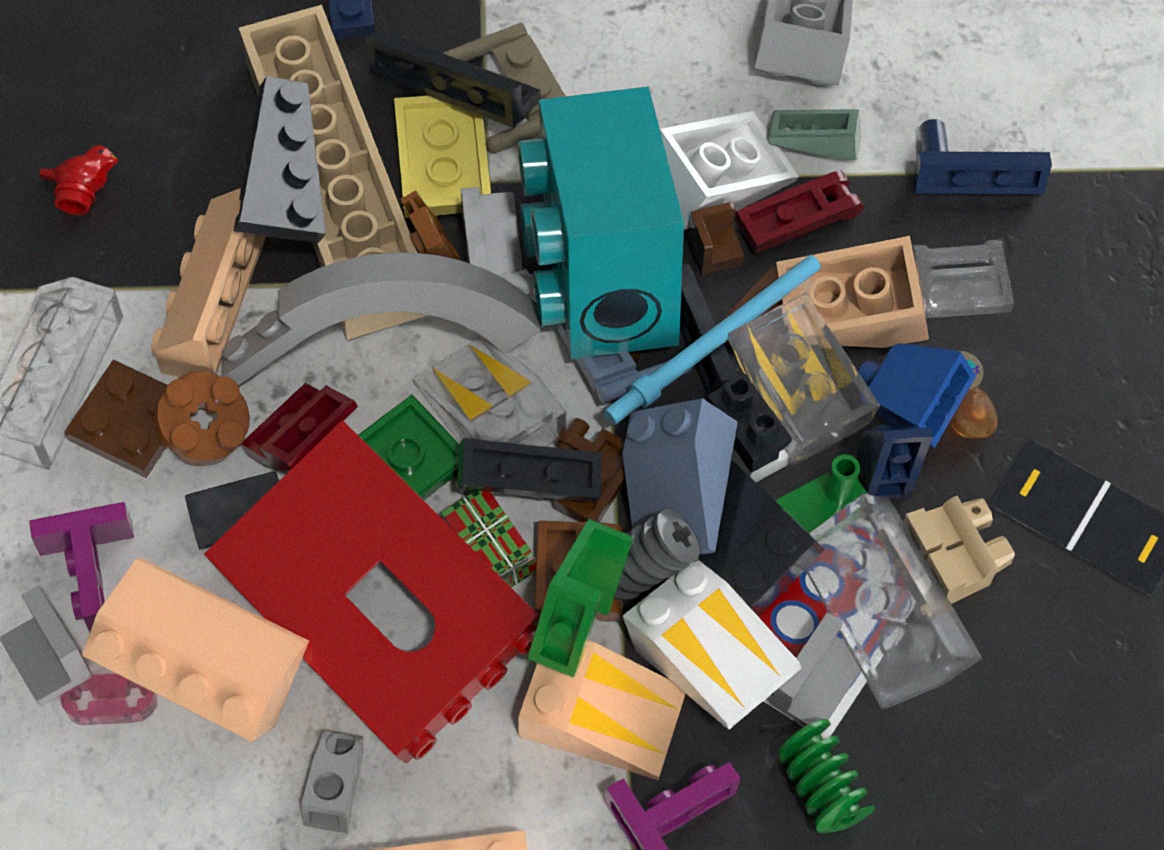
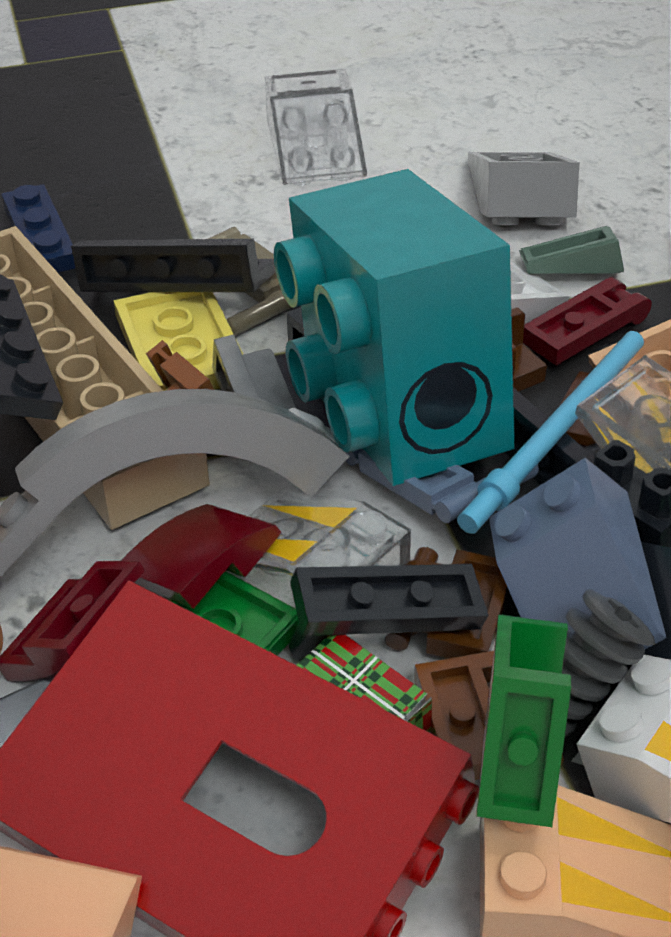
camera: 10 degrees left, 20 degrees down
none -> dark red slope [121,504,282,609]

